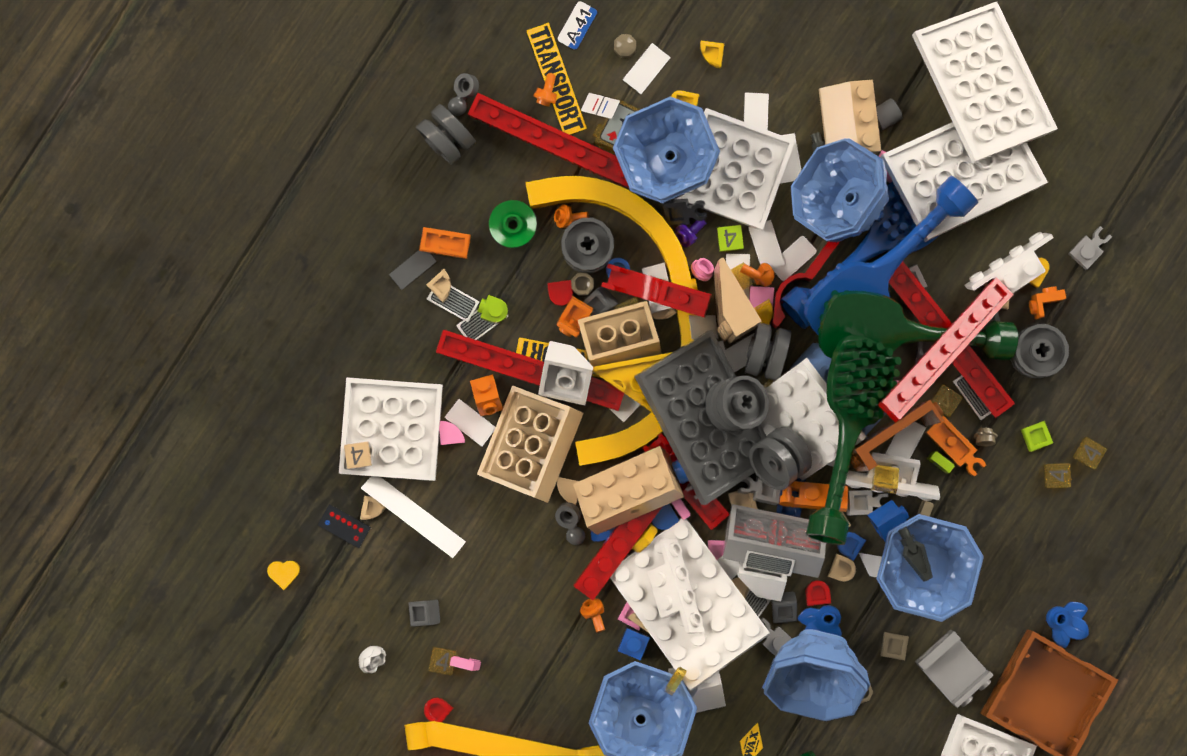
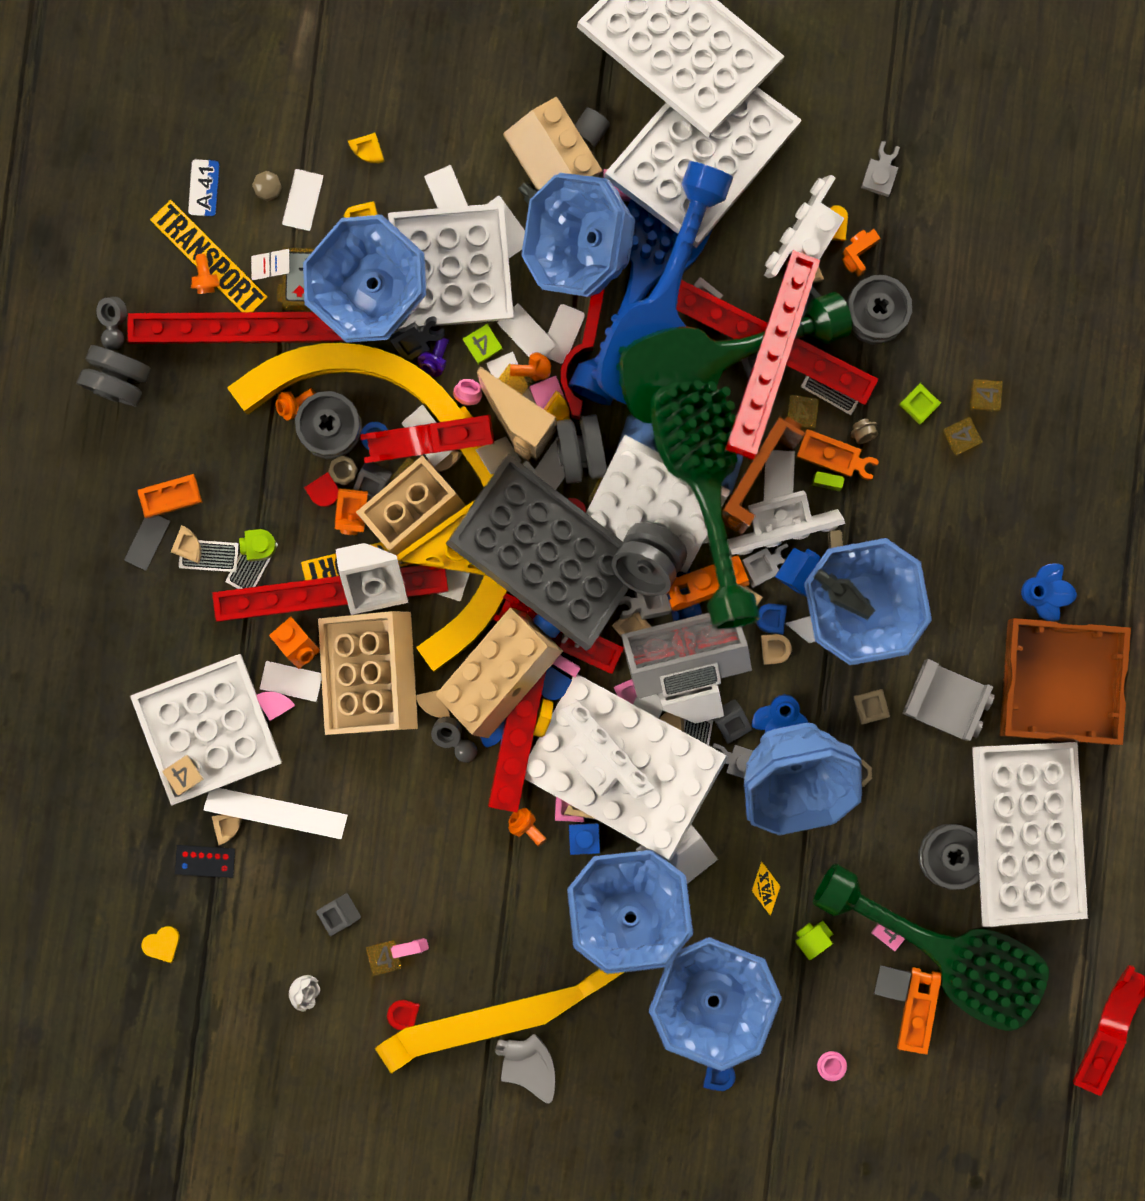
camera: 30 degrees left, 0 degrees up
green dish [489,200,537,248] -> none
clear yellow tile [665,667,687,695] -> none
dark grey wheel [705,376,769,432] -> none
red tile [805,580,831,606] -> none
clear yellow tile [872,465,899,494] -> none

